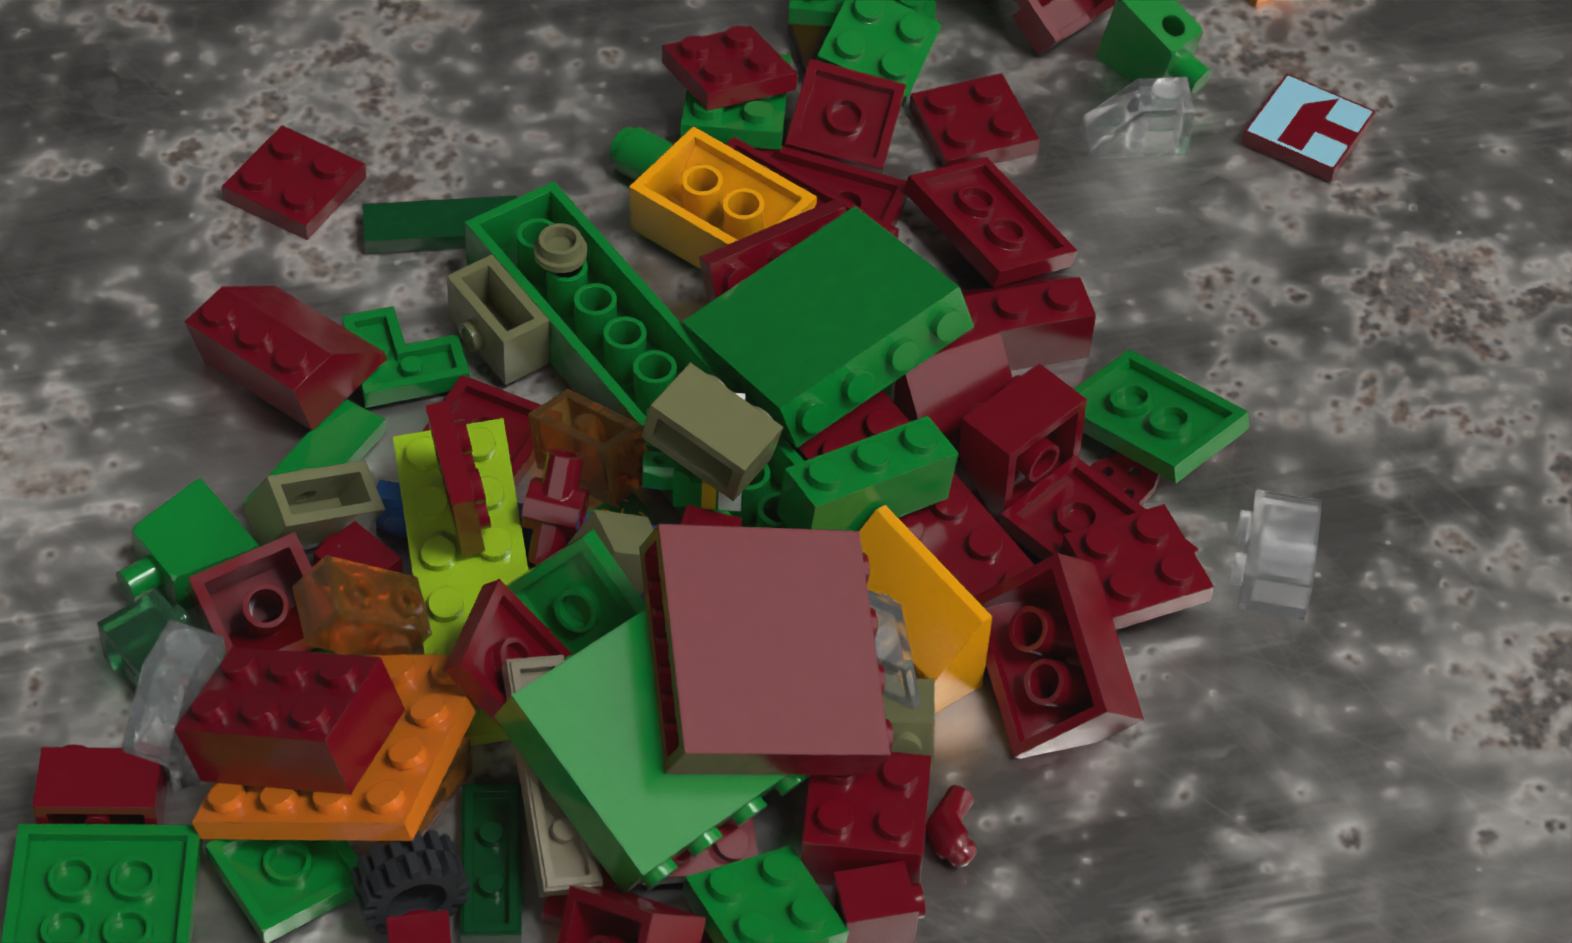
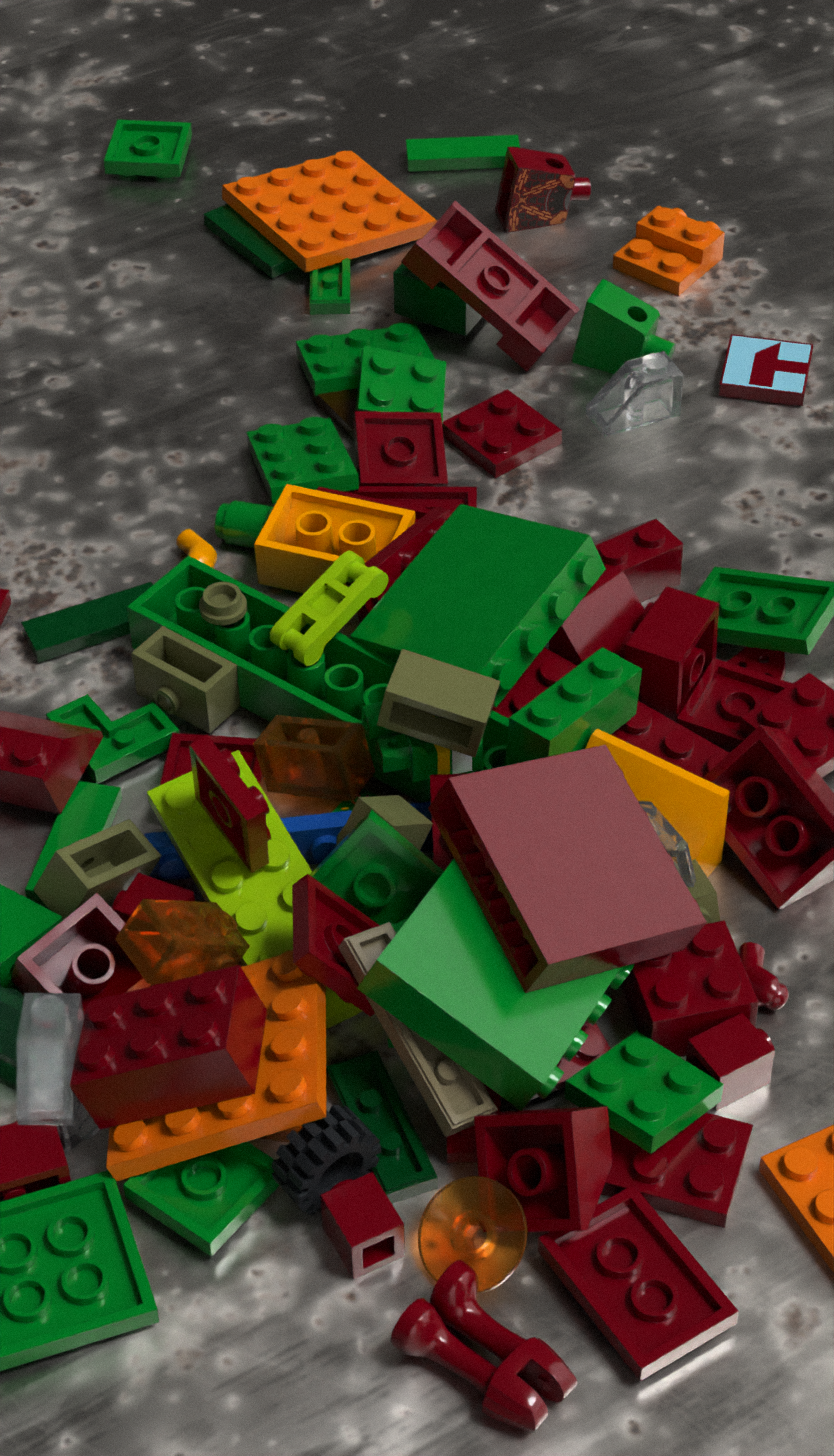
camera: 15 degrees left, 5 degrees down
dark red axle [521,448,590,565] -> none
dark red plate [661,26,797,111] -> none
dark red plate [903,157,1078,287] -> none
none -> light orange arm [176,529,217,568]
none -> lime plate [270,551,389,666]

